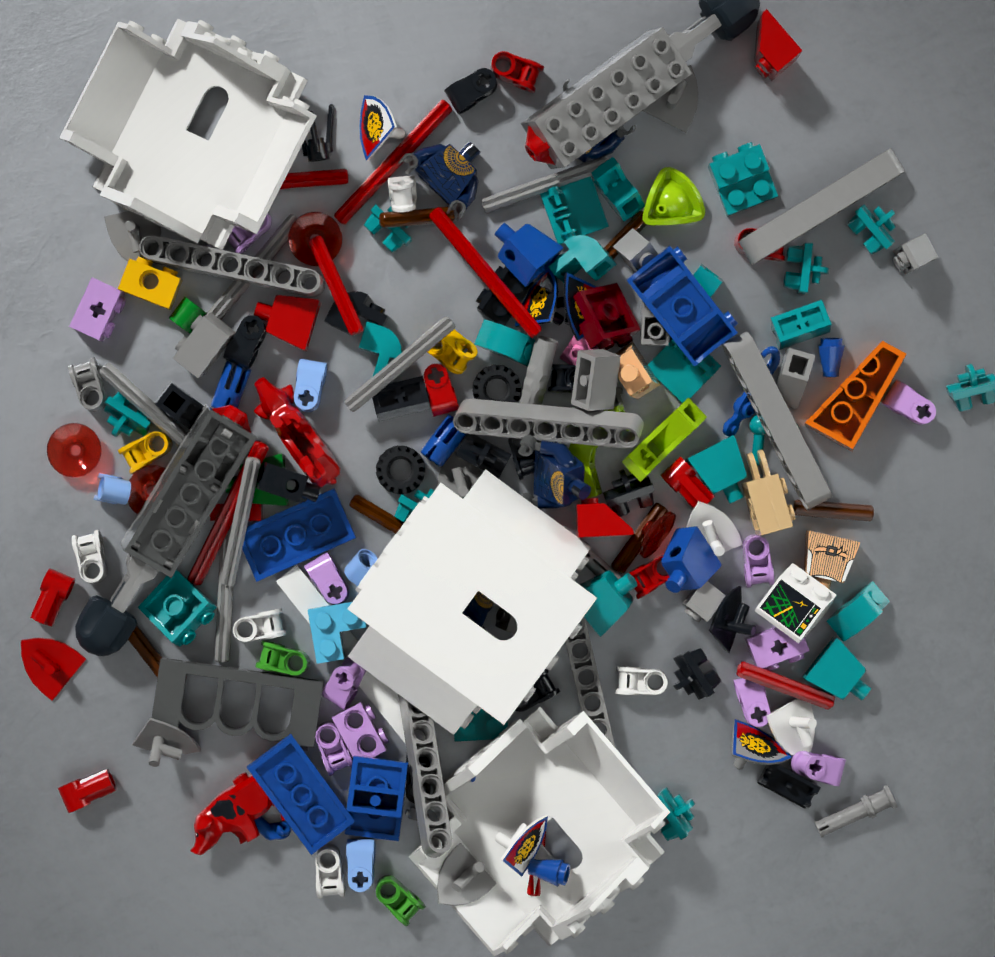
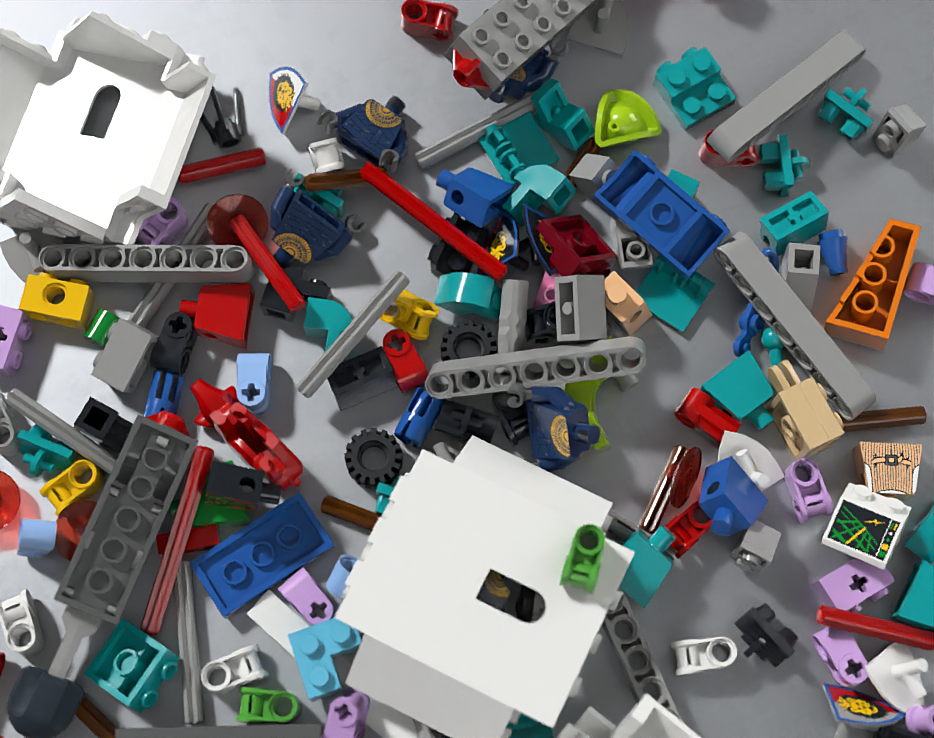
camera: 10 degrees left, 15 degrees down
light grey axle [220,457,261,586] -> none
red axle [334,100,452,225] -> none
black piece [444,68,497,114] -> none
black piece [515,669,561,712] -> none
red slope [575,498,634,537] -> none
black hips [603,469,655,517] -> none
lime arch [622,397,707,482] -> none
black shield [709,586,756,653] -> none
none -> dark blue torso [270,169,365,267]
none -> bright green piece [559,524,605,595]

